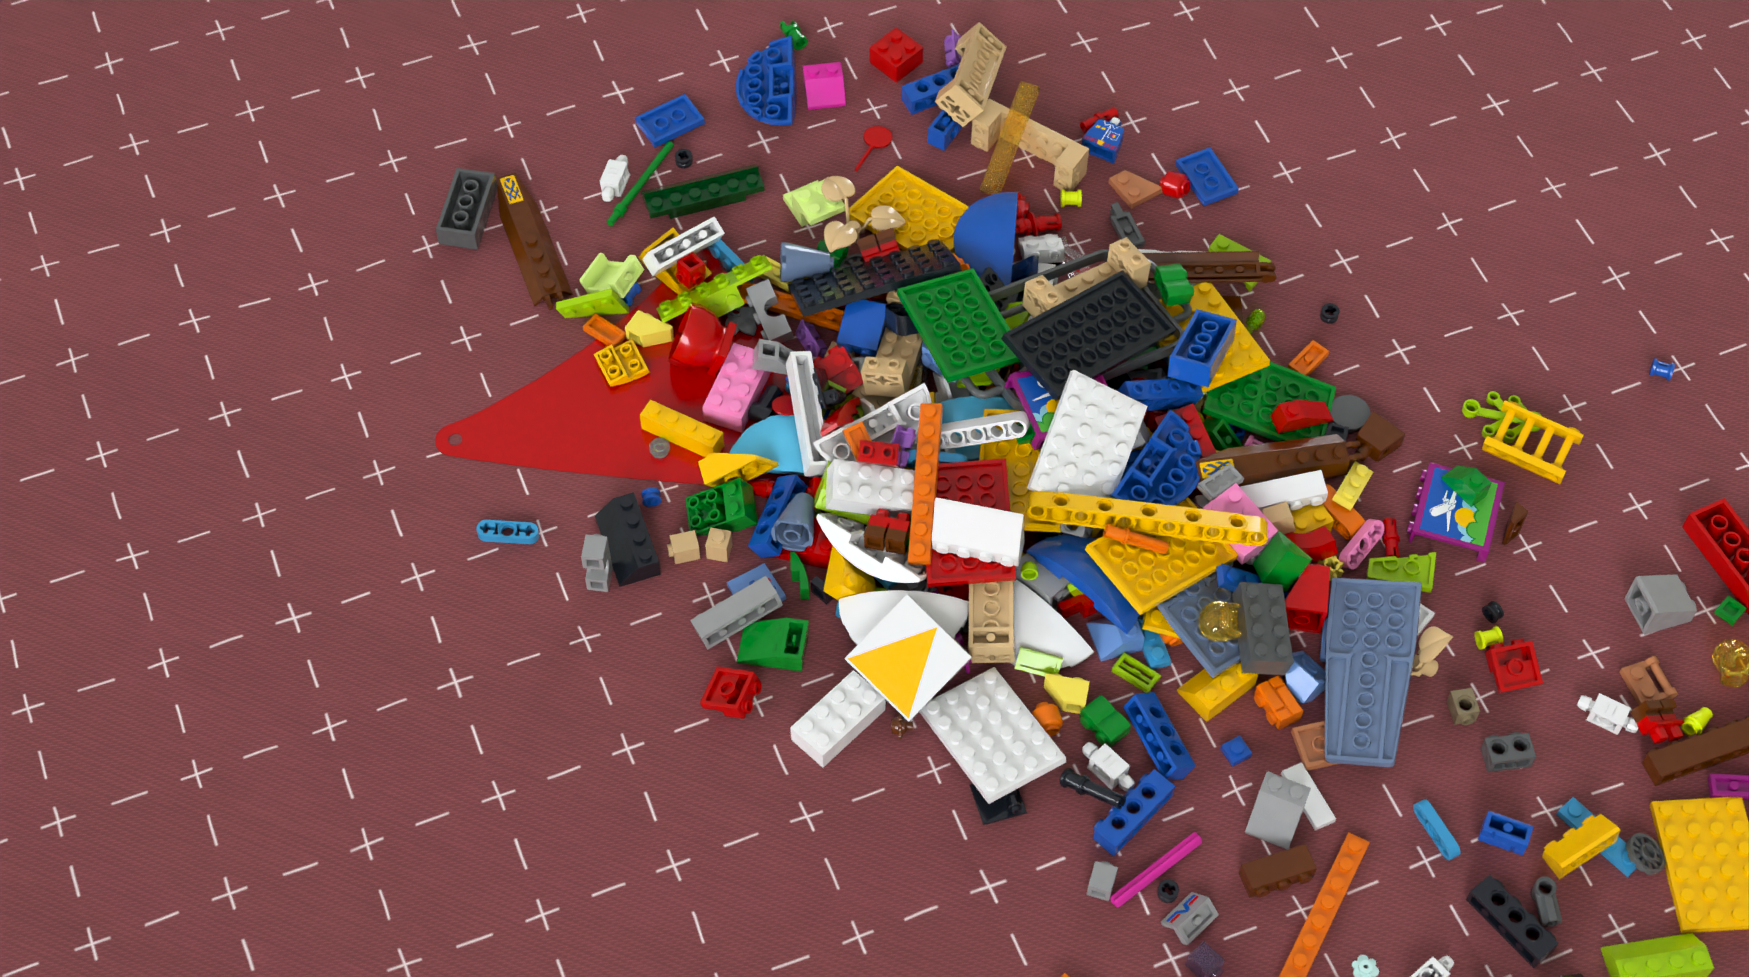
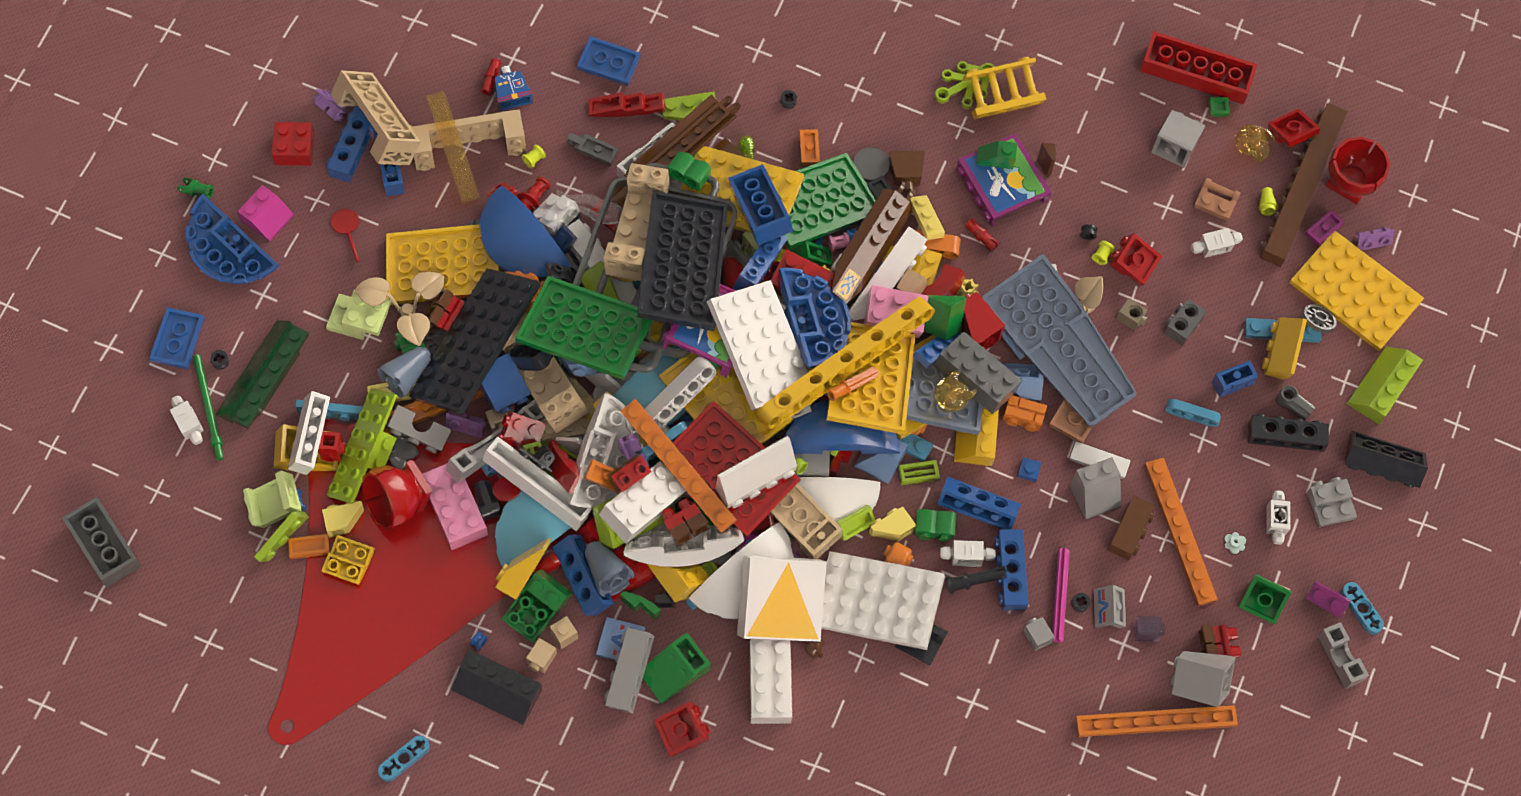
camera: 50 degrees left, 10 degrees up
reddish brown hinge [497,173,573,310] -> none
light grey arch [581,534,613,592] -> none
yellow brick [640,400,724,457] -> none
clear light blue plate [649,438,670,458] -> none
nougat wing [1109,170,1162,209] -> none
red head [1160,171,1190,199] -> none
light grey plate [1197,463,1244,502] -> none
red slope [1270,400,1333,434] -> none
bright pink beam [1339,519,1384,569] -> none
lime wing [1366,552,1436,593] -> none
red hips [1630,699,1685,744] -> none
none -> red slope [588,92,665,117]

